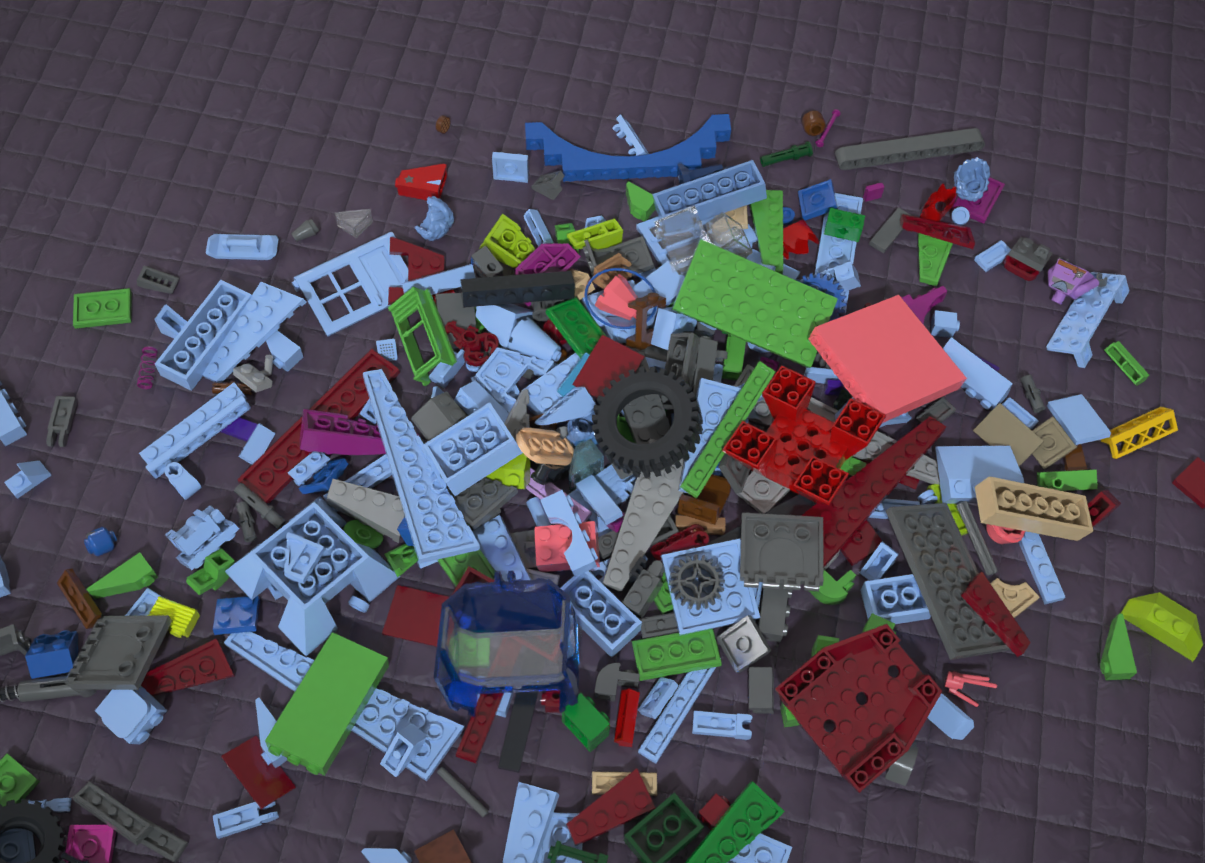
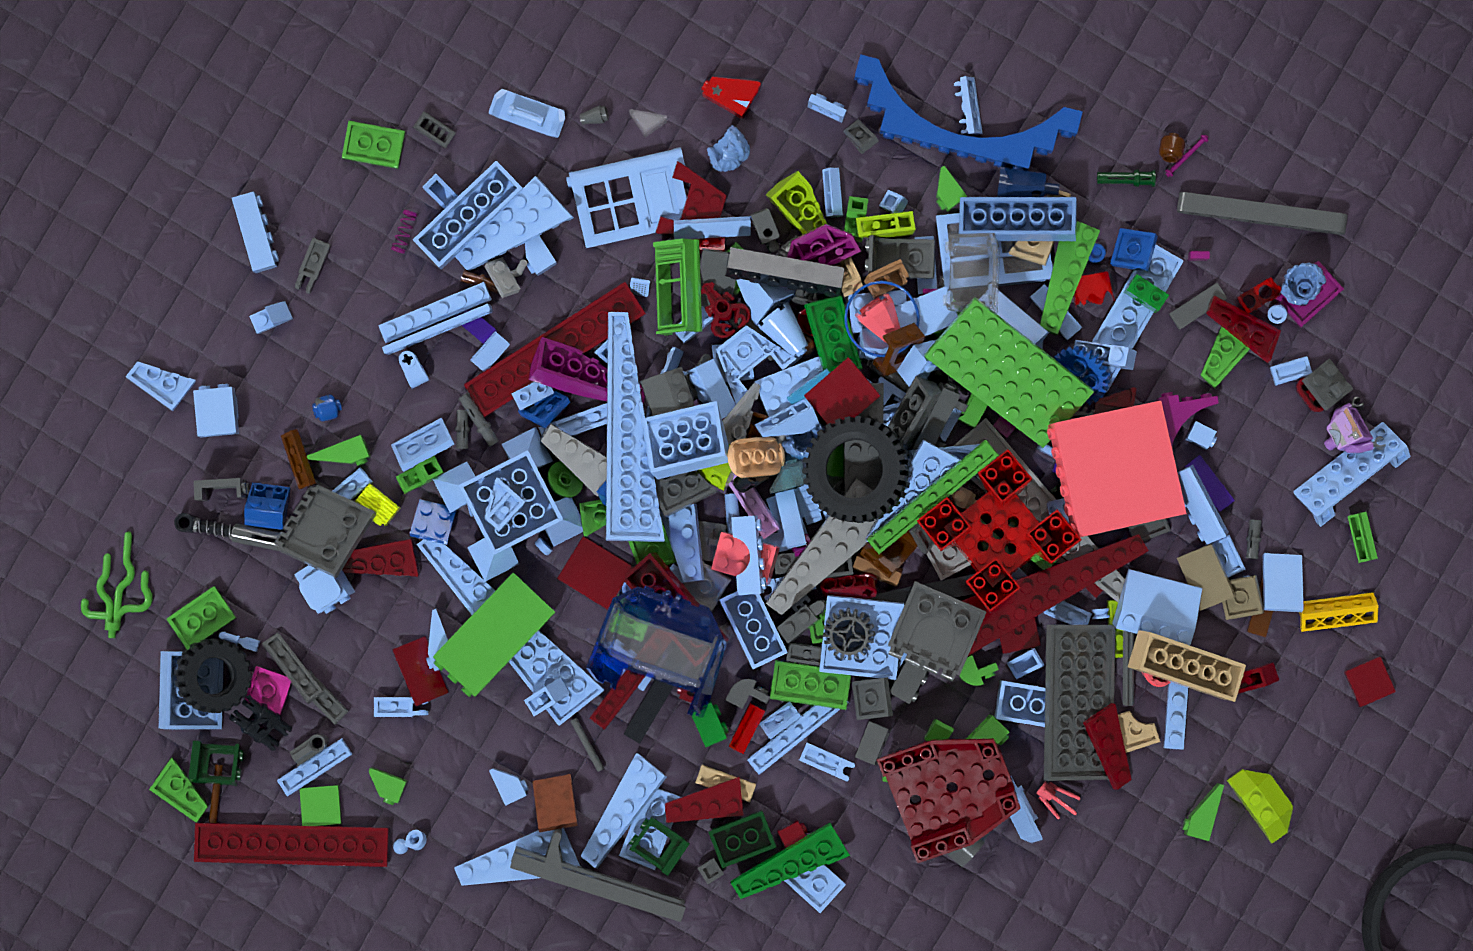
camera: 20 degrees right, 25 degrees up
light blue hips [165,505,225,556] -> none
reddish brown tile [436,115,450,134] -> none
clear brick [705,212,753,258] -> none
bright green piece [1037,469,1098,491] -> none

